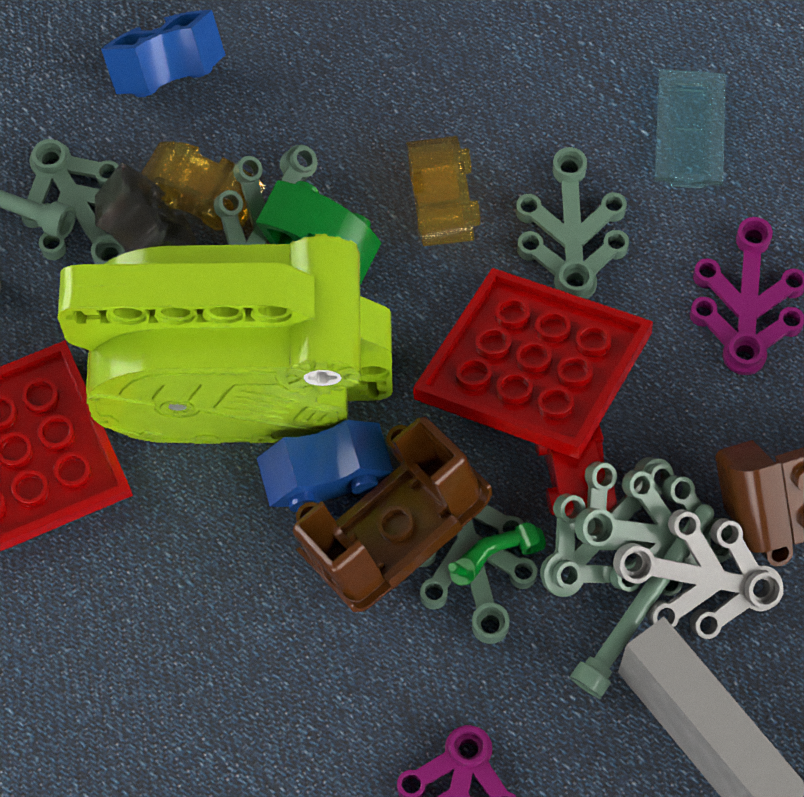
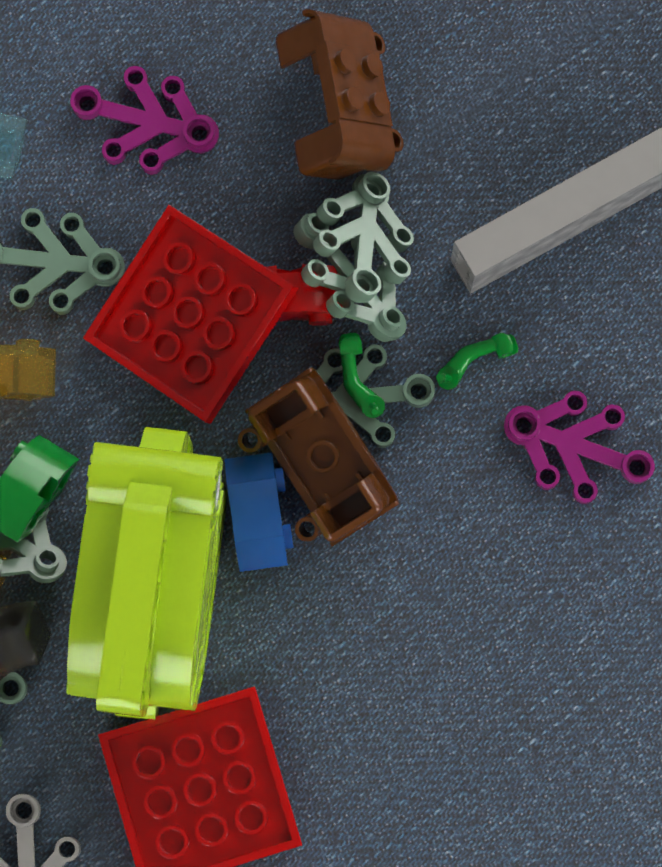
camera: 80 degrees left, 15 degrees up
sand green piece [569,504,714,699] -> none
light grey plant [613,509,784,639] -> none
none -> green piece [436,333,519,390]

